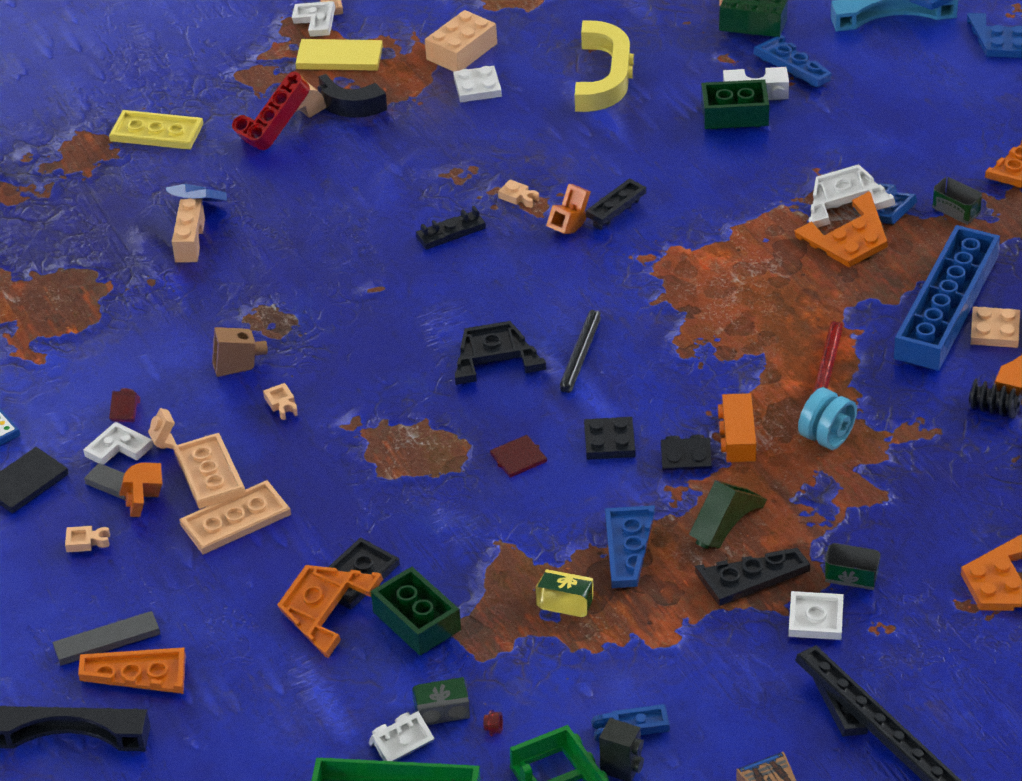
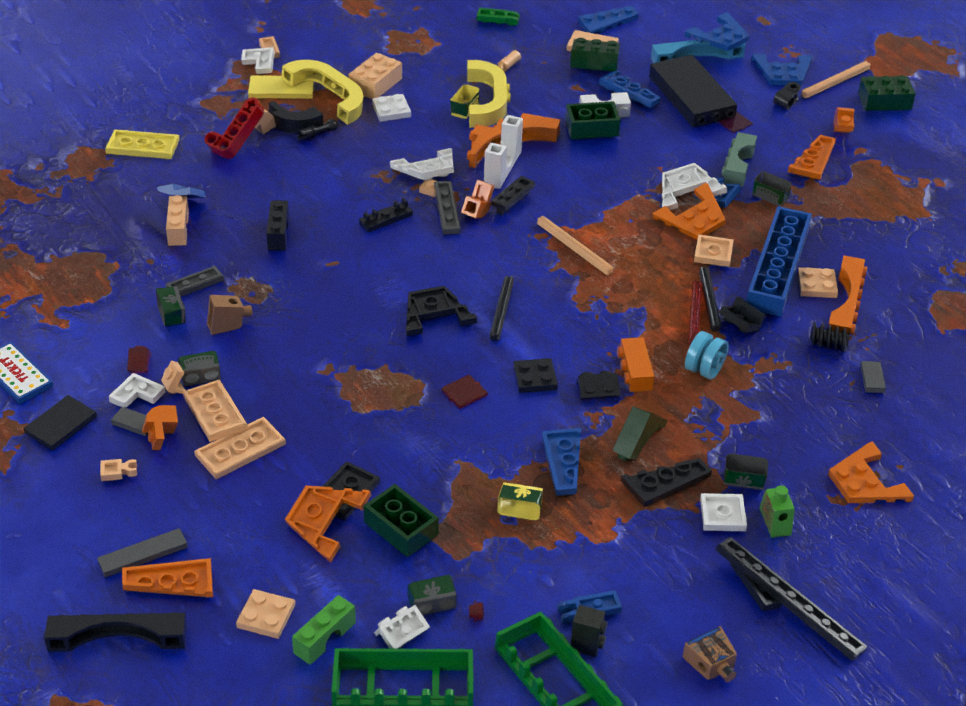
camera: 10 degrees left, 0 degrees up
light nougat plate [263,383,298,420] -> none
none -> dark green piece [156,286,186,326]
none -> dark grey tile [165,266,224,296]
none -> dark grey piece [178,351,221,387]
none -> light nougat plate [236,589,295,639]
none -> black arch [266,200,289,250]
none -> light yellow arch [282,60,363,125]
none -> bright green arch [292,595,356,665]
none -> black pin [297,119,338,140]
none -> white wing [390,148,454,180]
none -> dark grey tile [434,181,461,235]
none -> light yellow piece [450,85,480,119]
none -> orange arch [467,113,561,168]
none -> white arch [484,115,523,189]
none -> light nougat cylinder [498,50,521,71]
none -> light nougat axle [537,216,613,275]
none -> black brick [649,55,737,127]
none -> light nougat plate [694,235,734,267]
none -> black axle [699,266,721,331]
none -> piece [718,111,753,133]
none -> black bracket [719,297,766,333]
none -> sand green arch [721,132,757,187]
none -> bright green torso [760,486,794,538]
none -> black piece [773,82,801,110]

